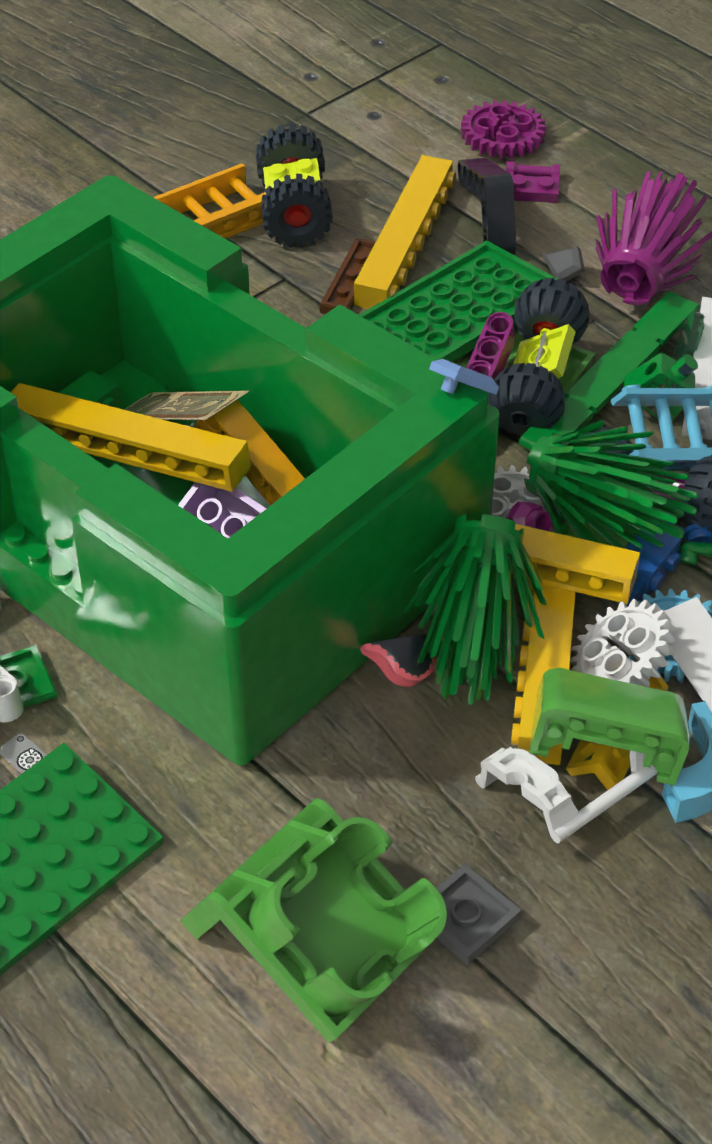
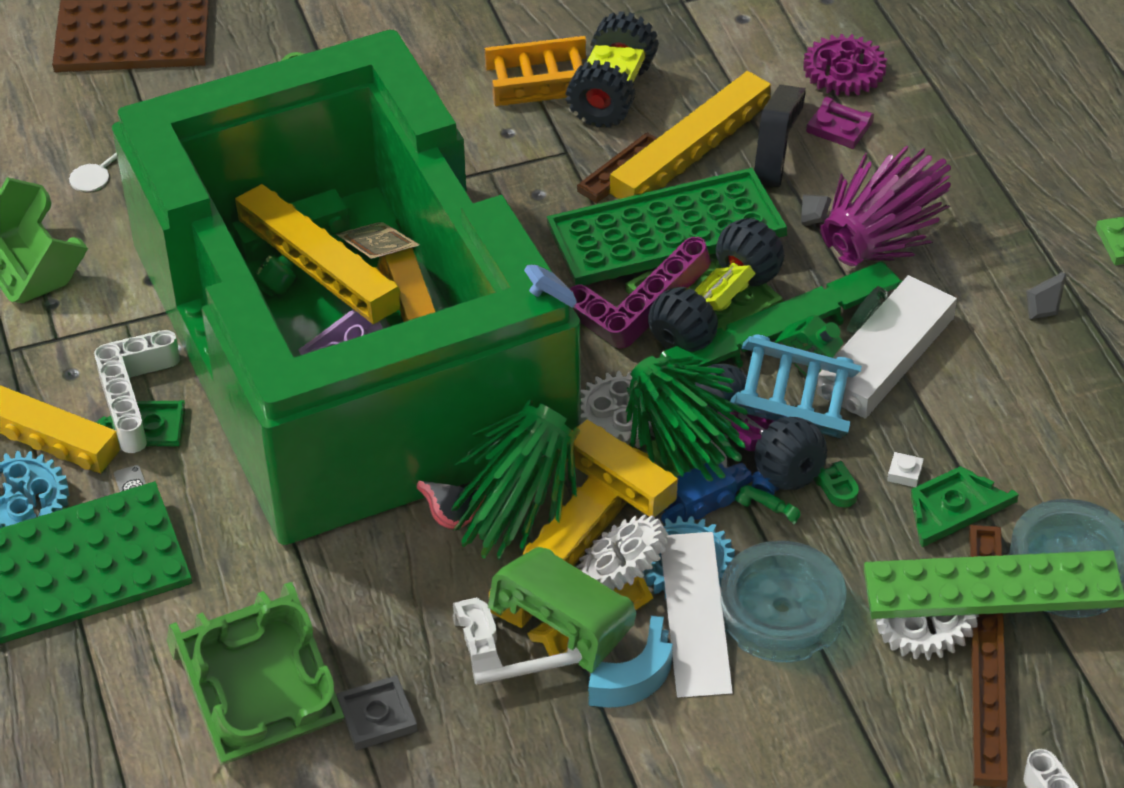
camera: 25 degrees right, 0 degrees up
magenta rock [505,501,552,531] -> none

